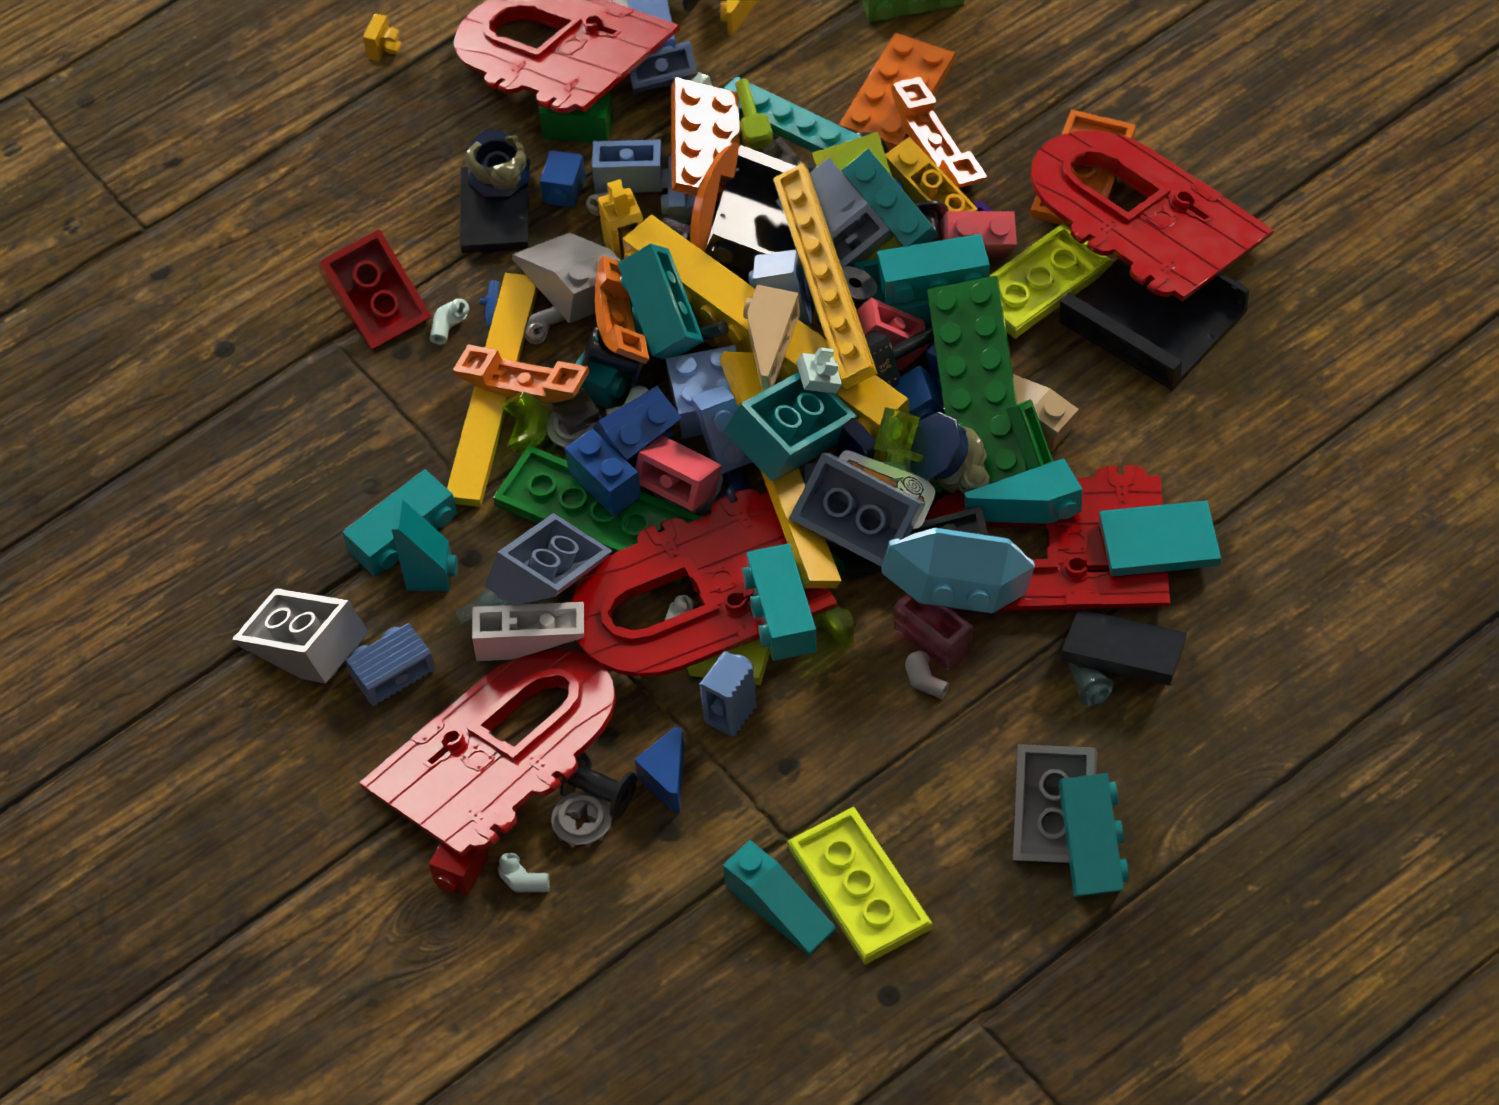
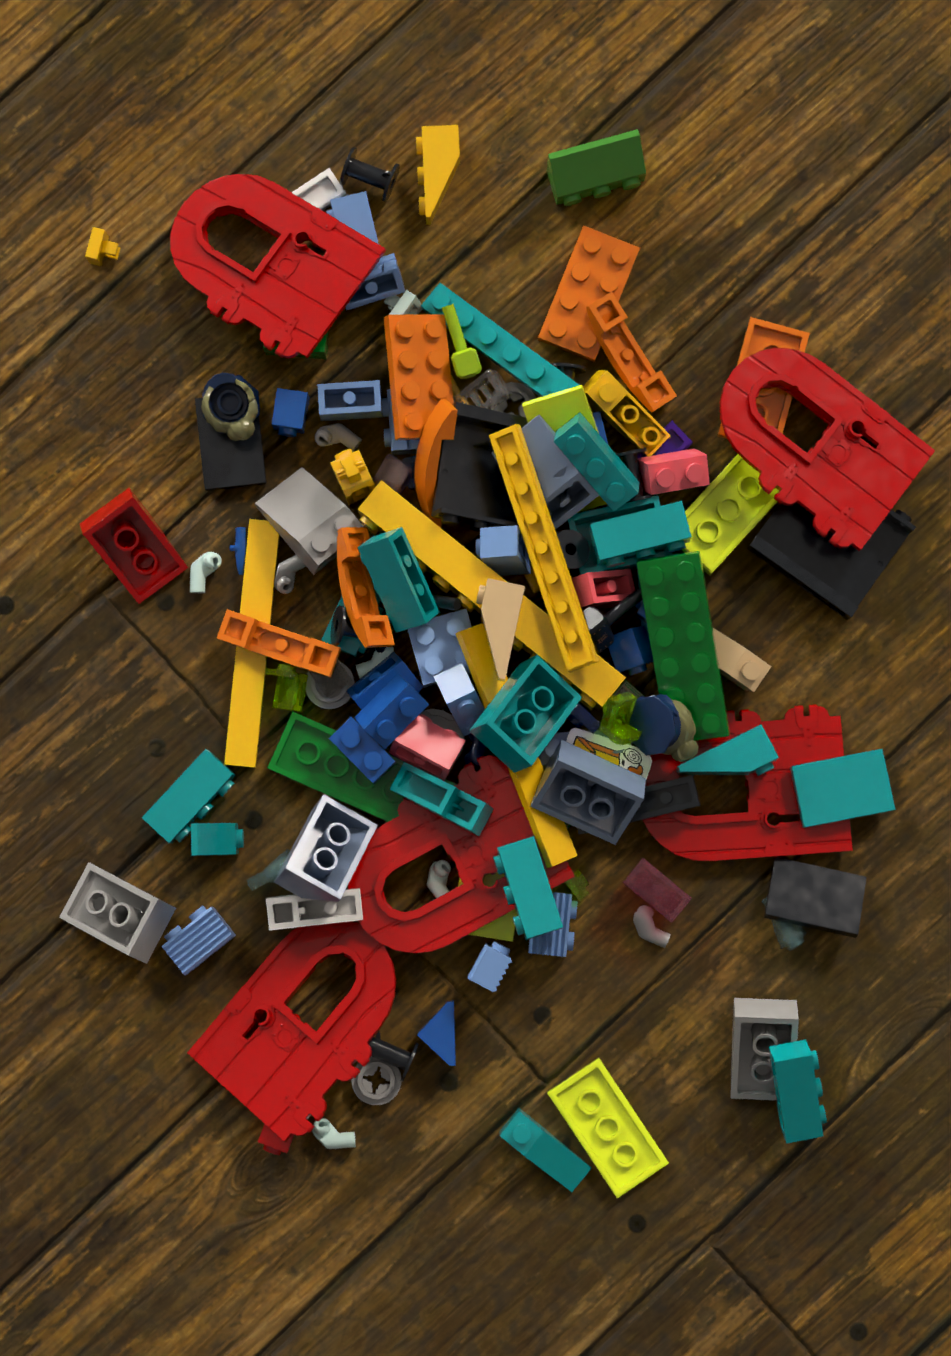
camera: 10 degrees left, 30 degrees up
light aqua tile [796,347,842,394] -> none
medium azure wedge [881,528,1035,613] -> none
green tile [1006,399,1054,470] -> none
none -> teal slope [390,762,494,836]
none -> medium blue brick [528,892,578,957]

